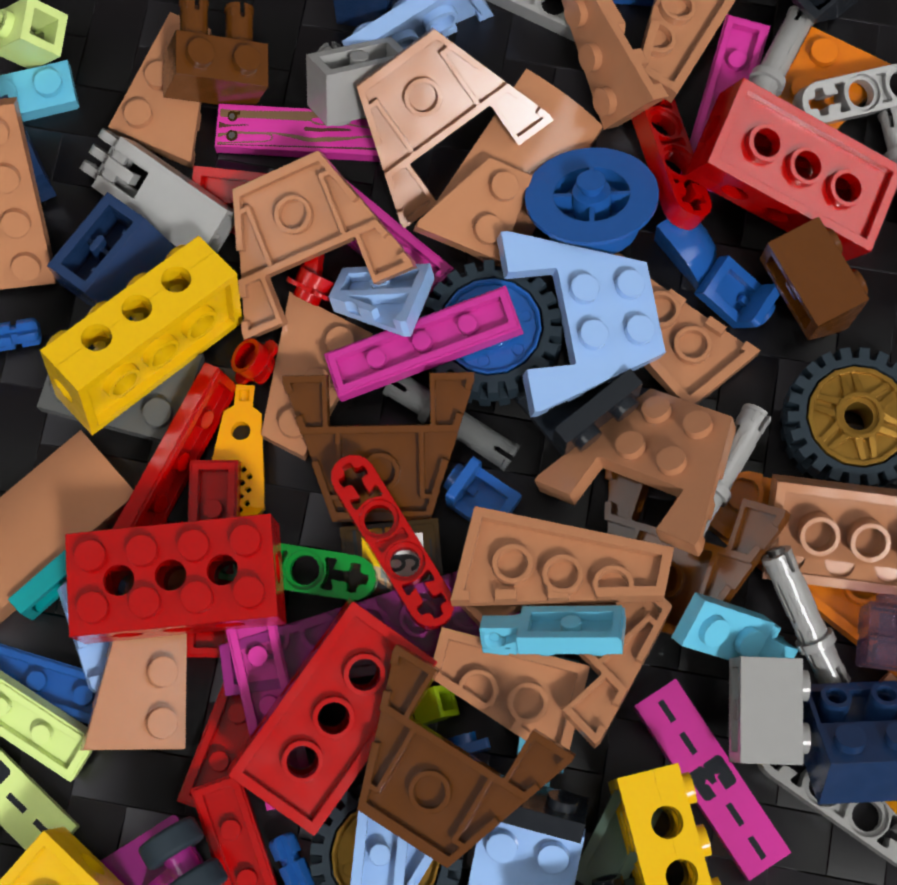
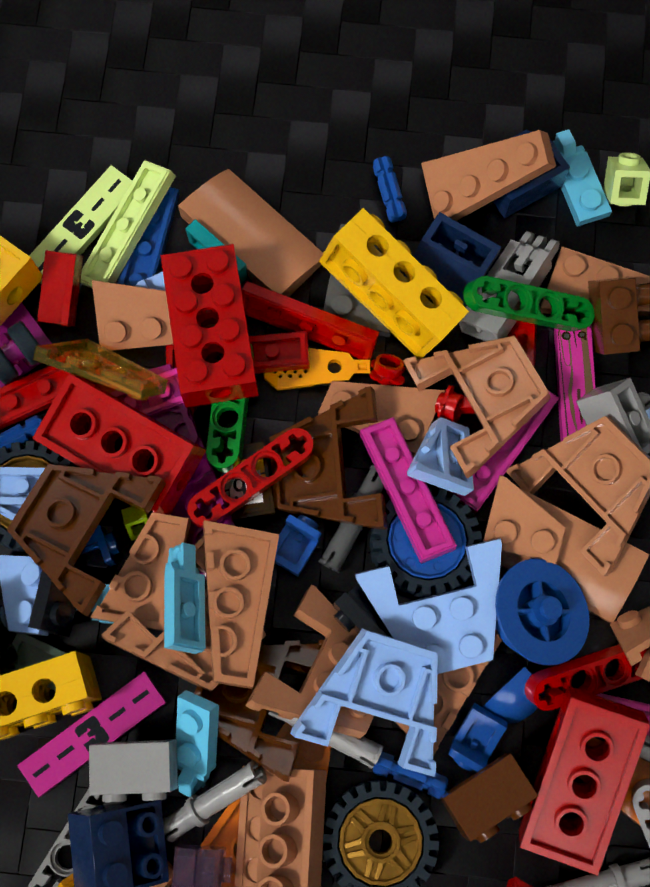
camera: 85 degrees right, 0 degrees up
none -> clear yellow wing [33,339,168,400]
none -> red panel [37,250,83,327]
none -> light blue wing [290,628,438,777]
none -> blue axle [373,752,448,799]
none -> green beam [463,276,595,332]

